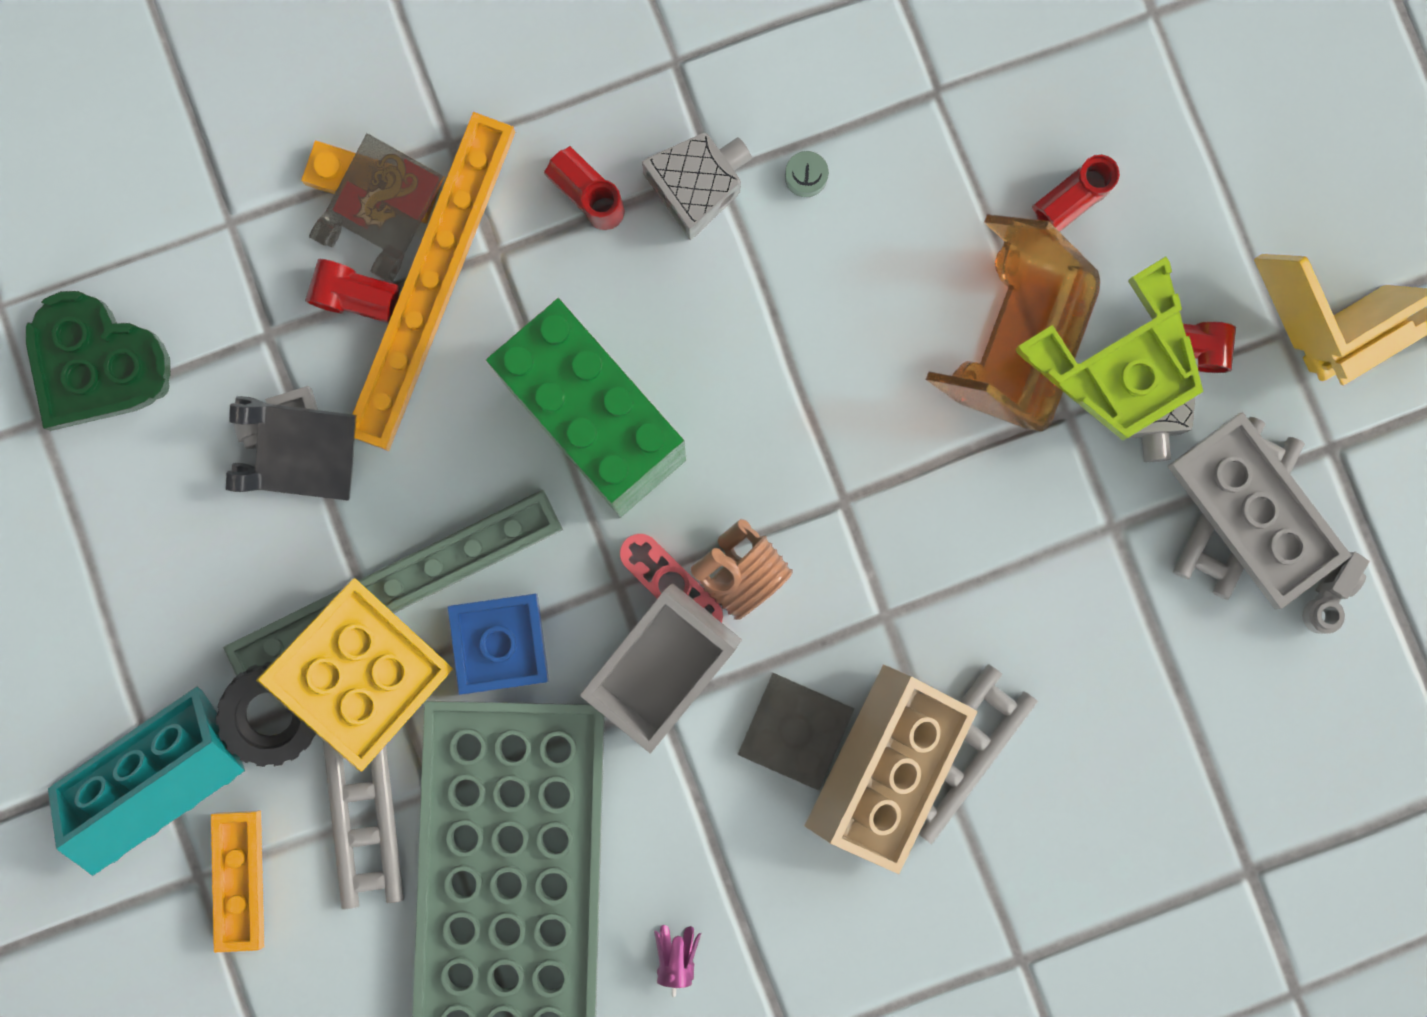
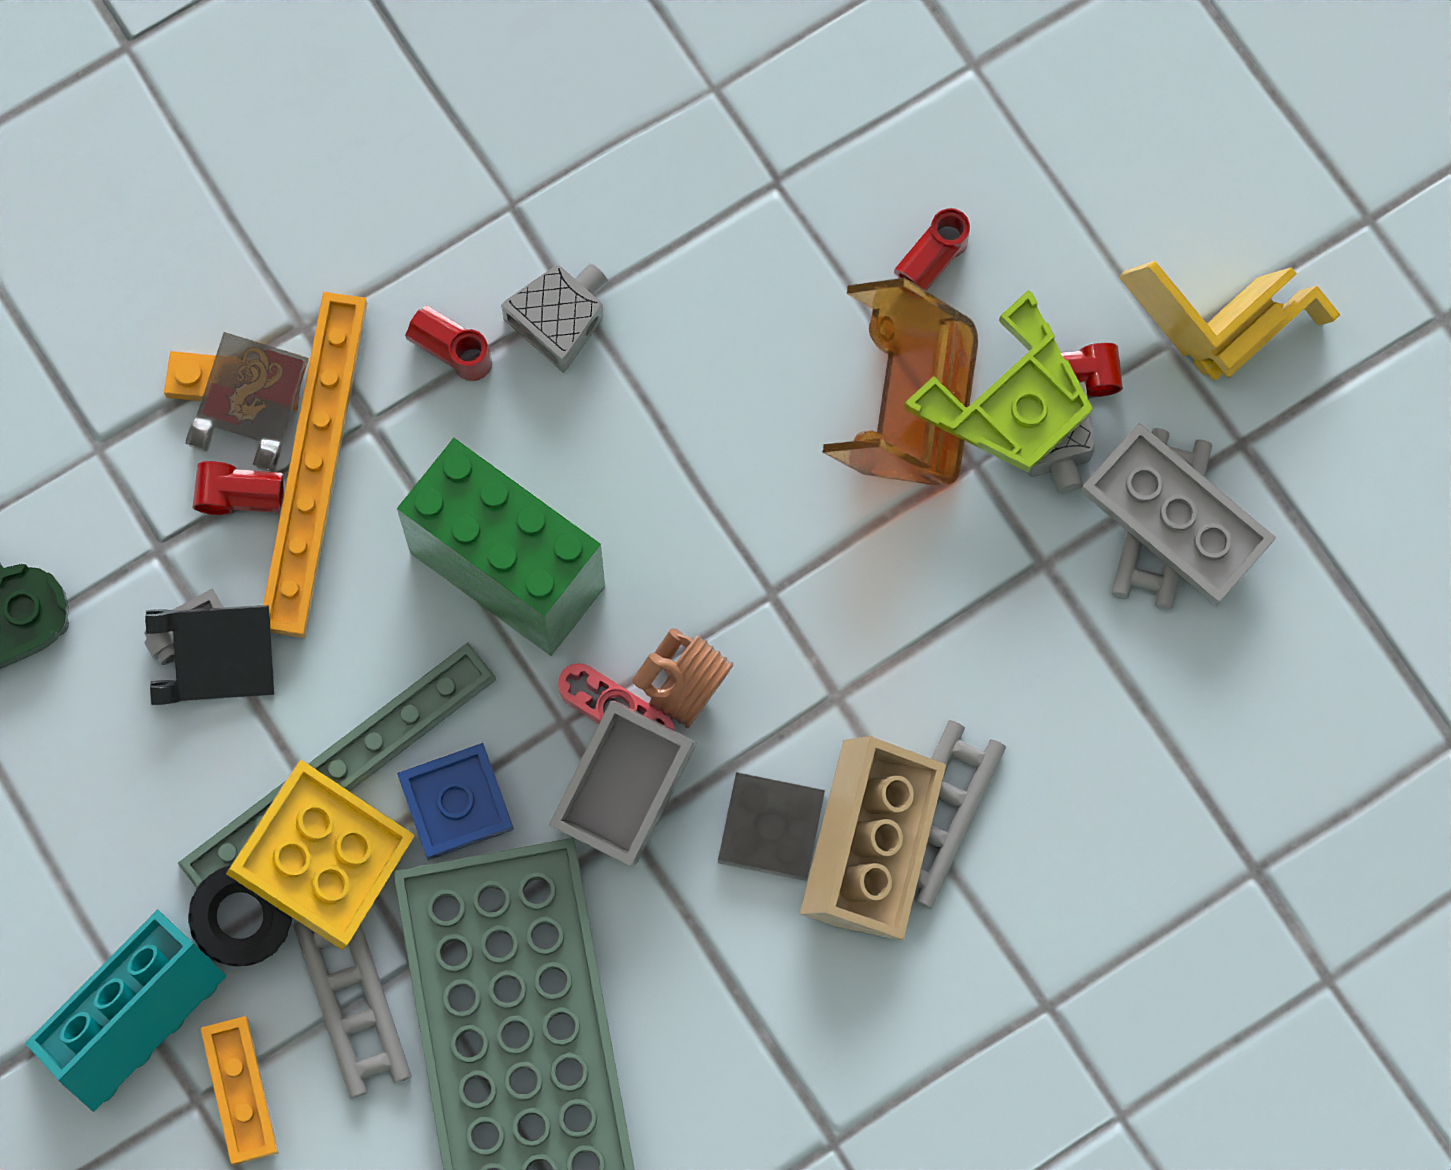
camera: 10 degrees left, 10 degrees down
flat silver piece [654,925,702,997] -> none
sand green tile [785,151,829,197] -> none
light grey plate [1302,551,1370,634] -> none

